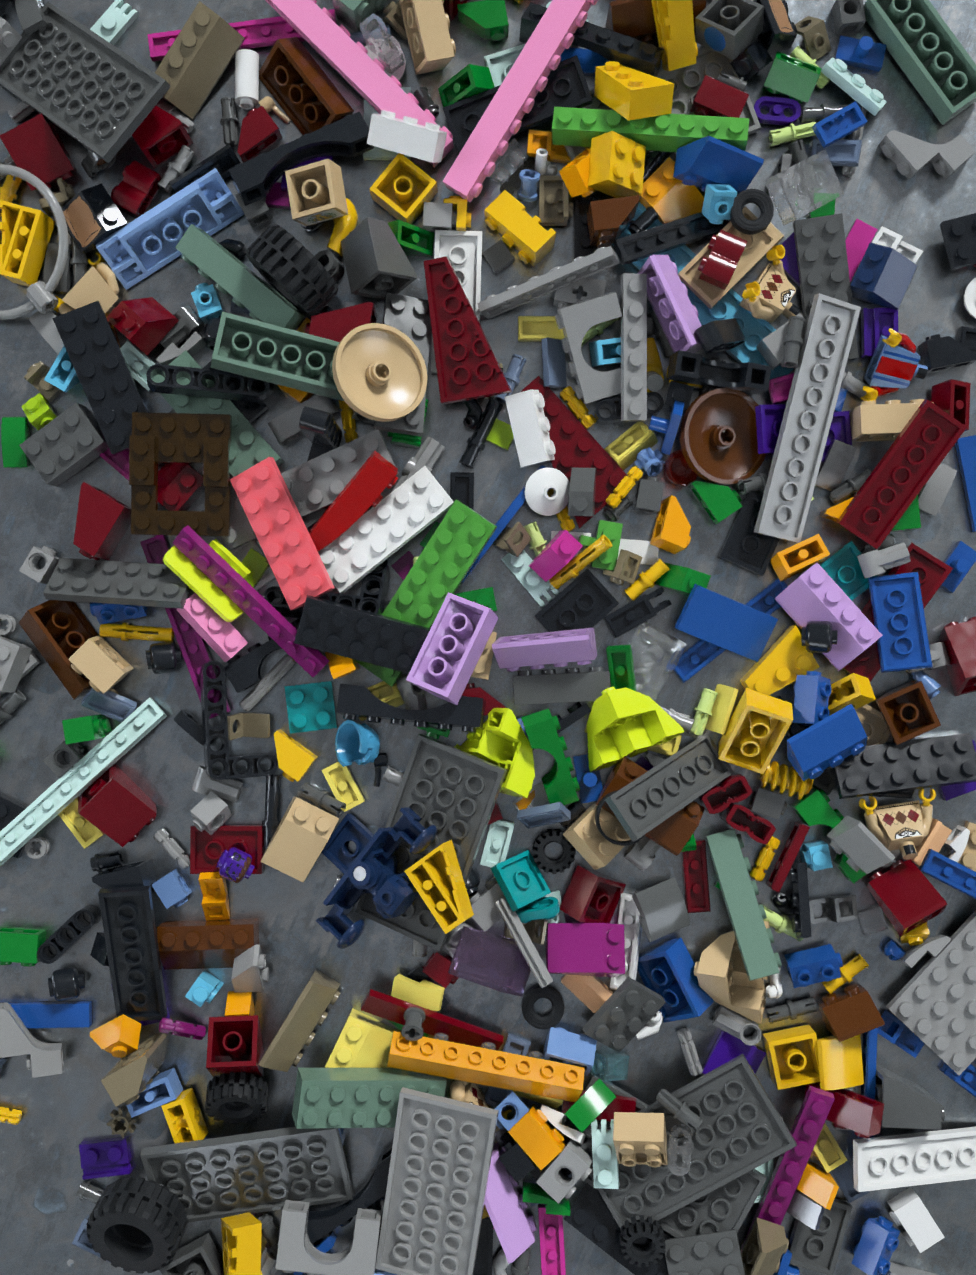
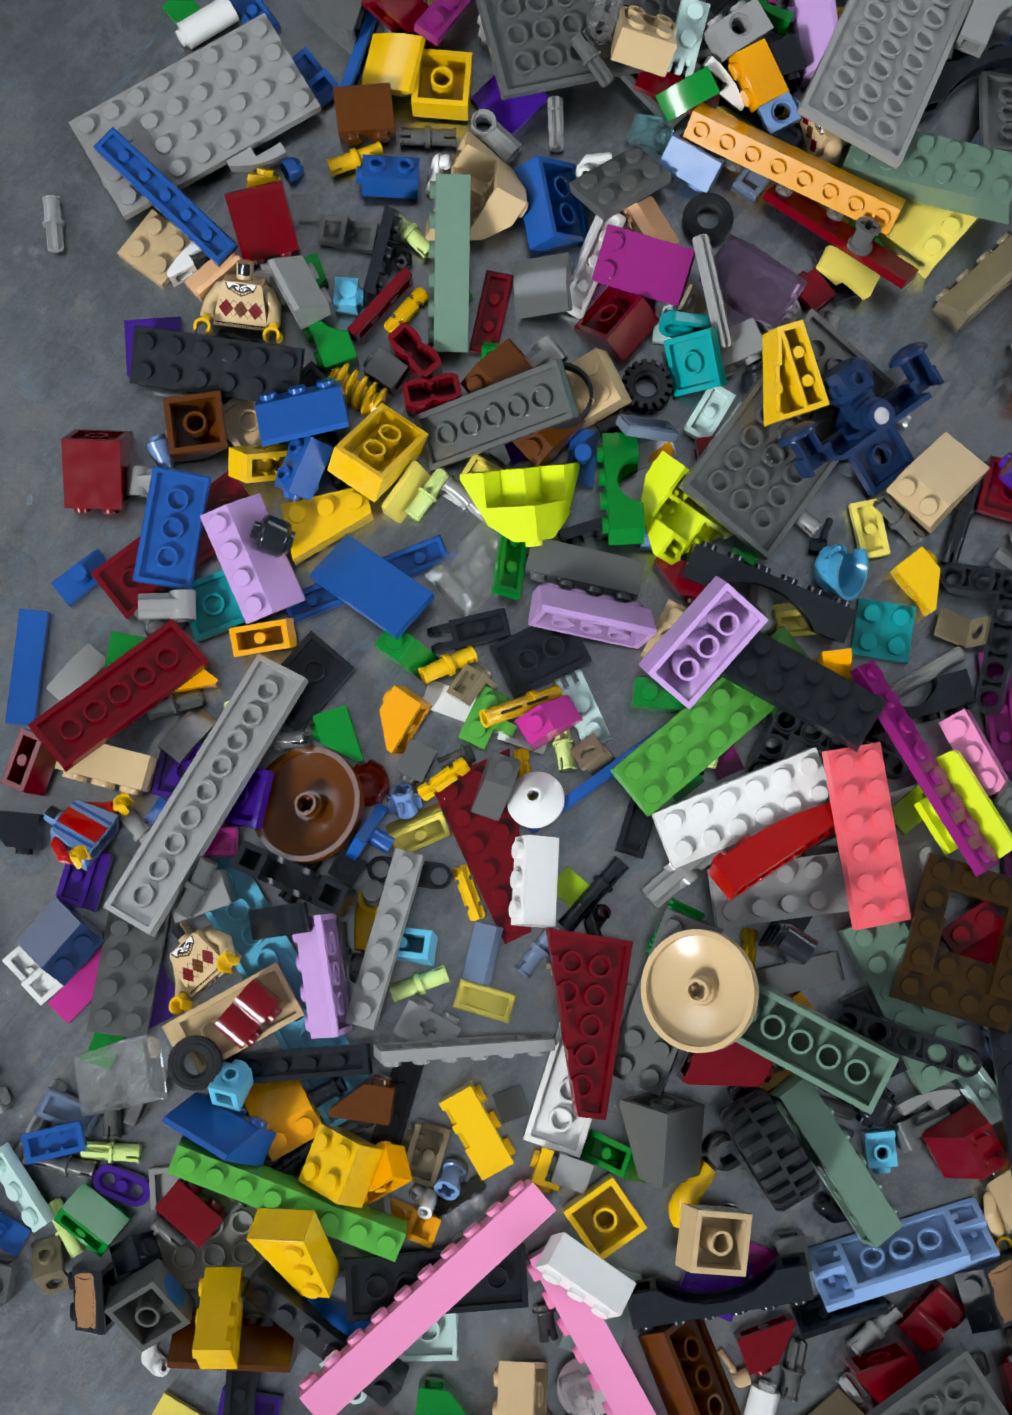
camera: 170 degrees left, 5 degrees down
green slope [438,64,494,108] -> none
light grey arch [555,292,622,404] -> none

